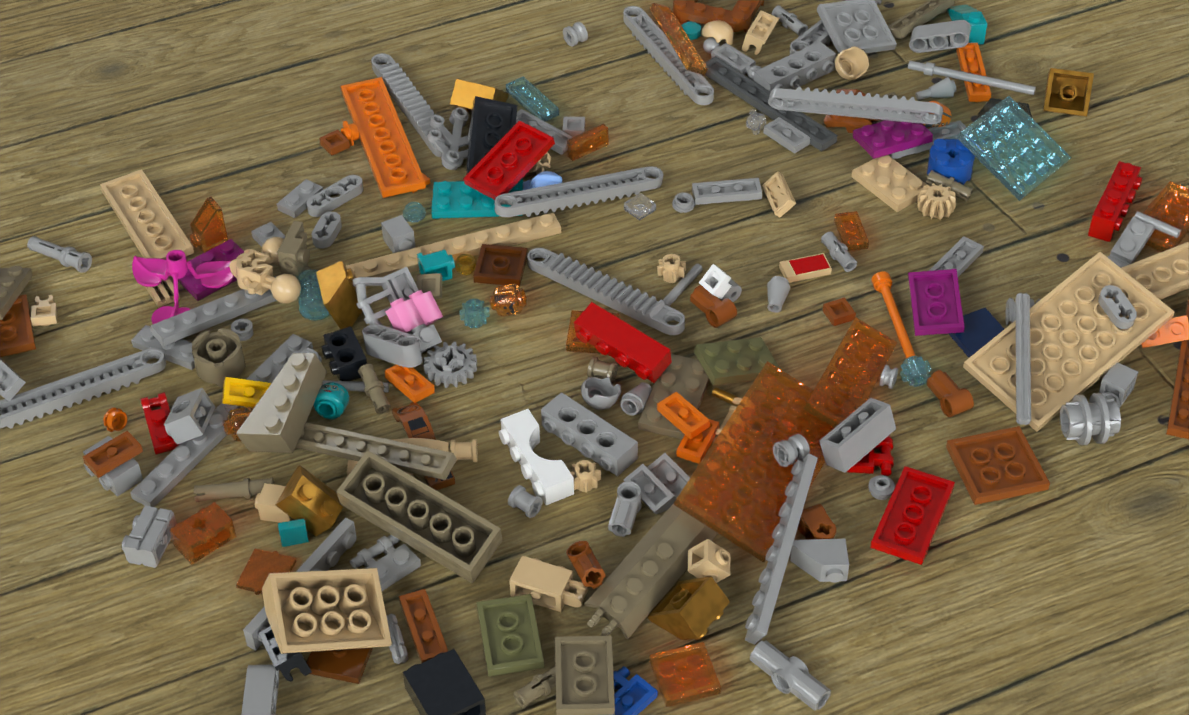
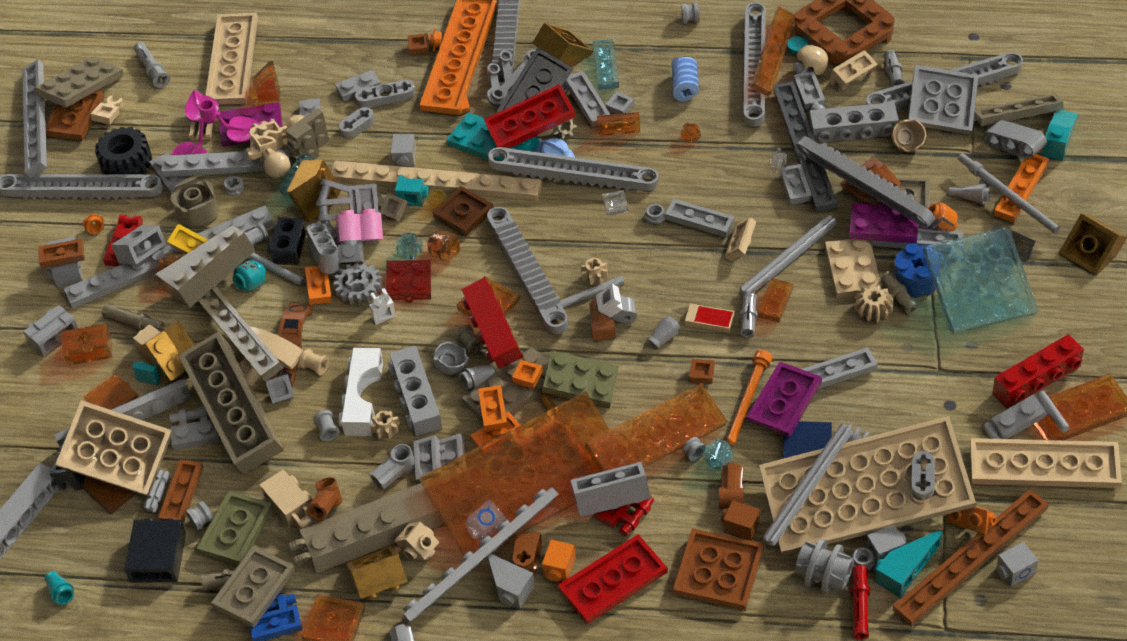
camera: 35 degrees right, 5 degrees up
dark tan pin [358,364,391,414] -> none
clear light blue plate [403,202,426,223] -> none
light grey wheel [773,434,810,467] -> none
light grey plate [868,475,895,500] -> none
none -> black tyre [95,127,152,175]
none -> light grey wheel [185,501,214,531]
none -> light grey plate [266,374,295,404]
none -> white plate [369,288,396,325]
none -> clear red plate [386,260,431,303]
none -> clear brick [466,499,506,541]
none -> orange plate [512,360,543,389]
none -> orange brick [542,540,576,582]
none -> light blue piece [671,57,699,102]
none -> clear orange plate [681,123,701,143]
none -> dark orange brick [721,500,760,541]
none -> light grey axle [740,215,836,295]
none -> red pin [850,565,870,640]
none -> teal slope [874,530,943,597]

